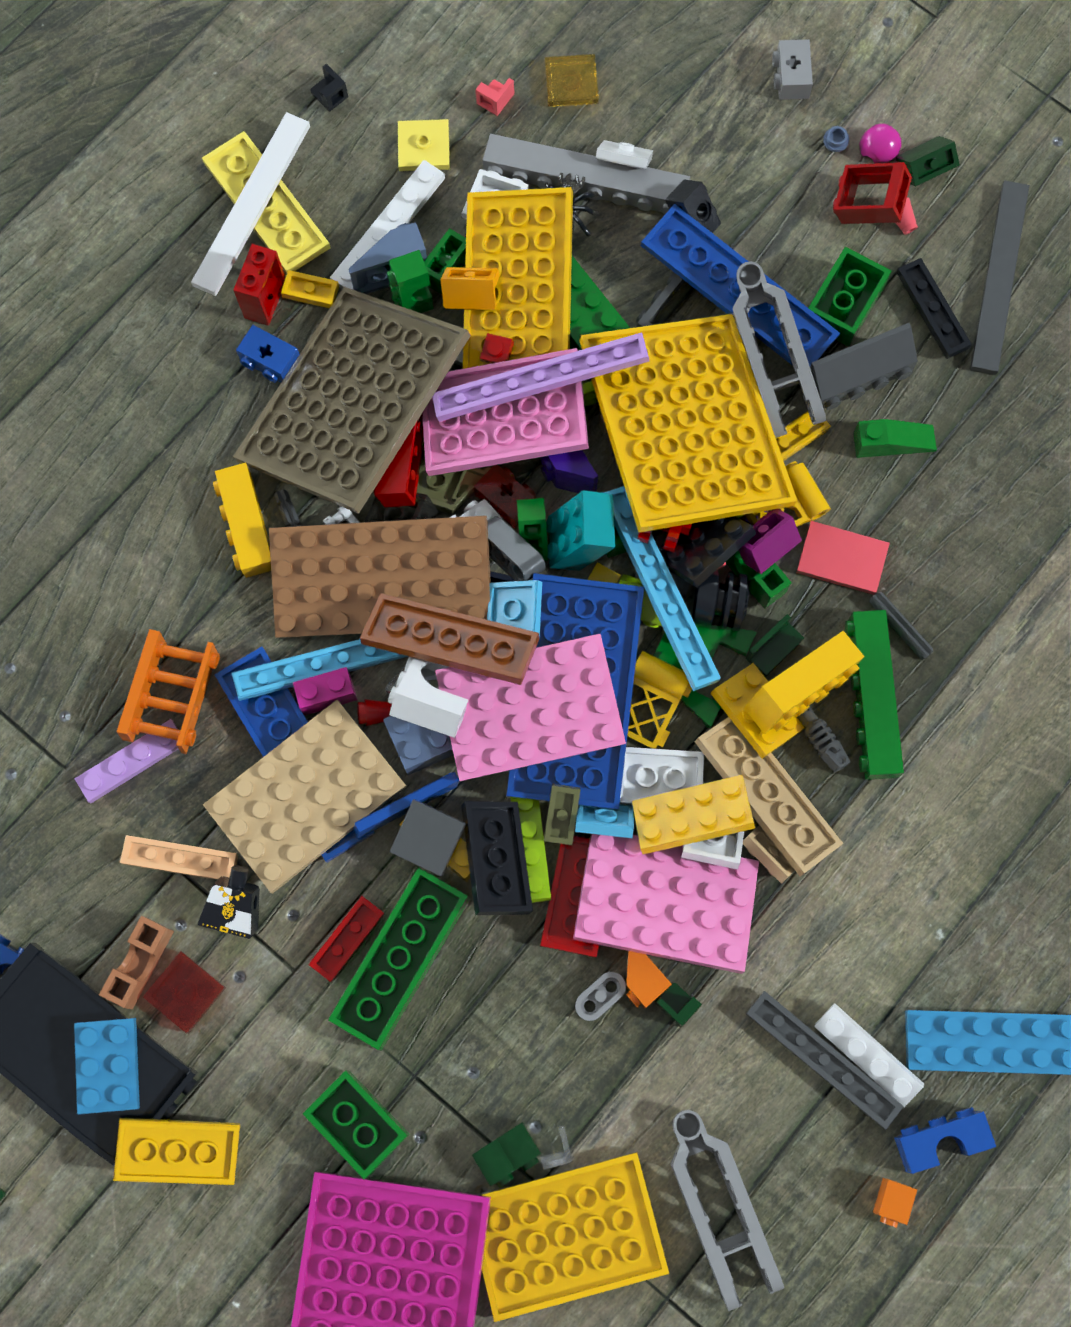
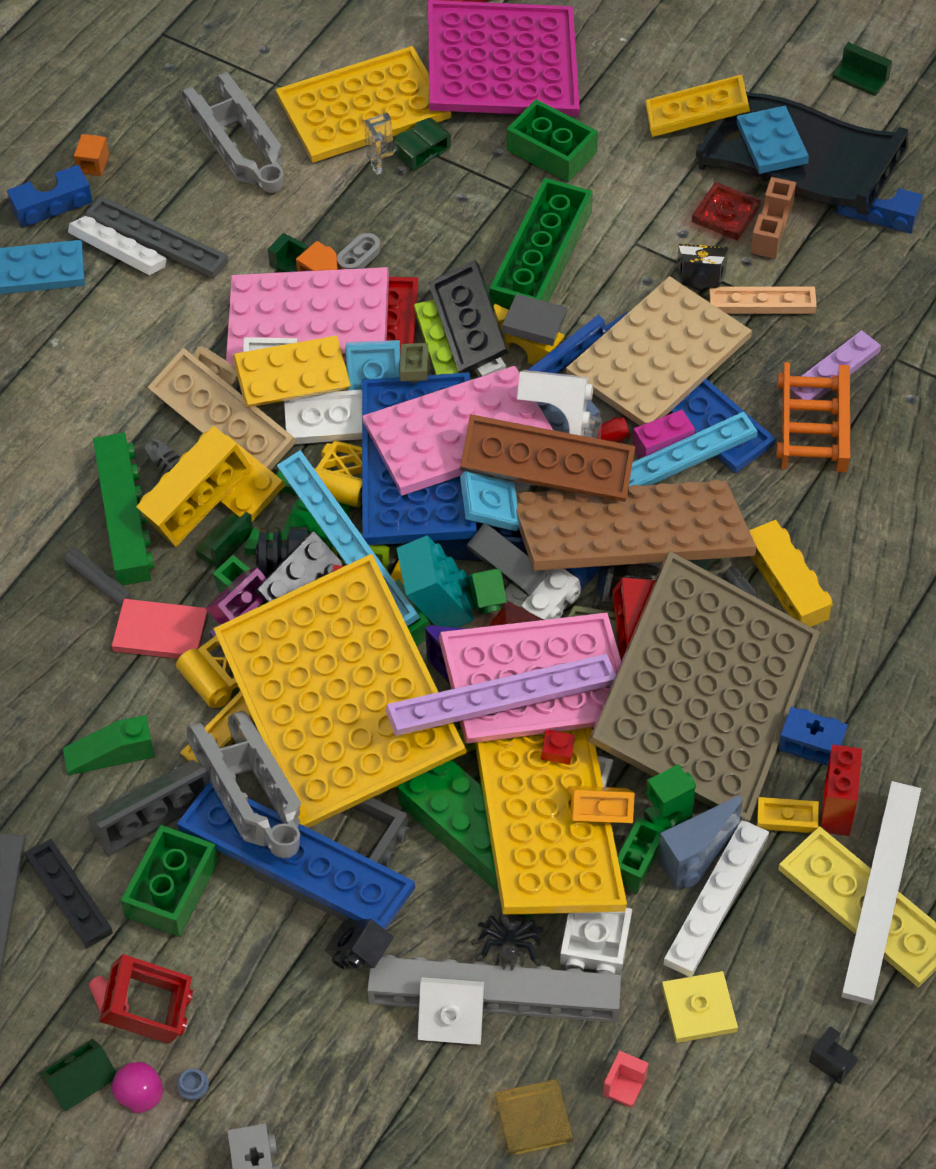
camera: 170 degrees right, 20 degrees down
red plate [308,896,385,983] -> none

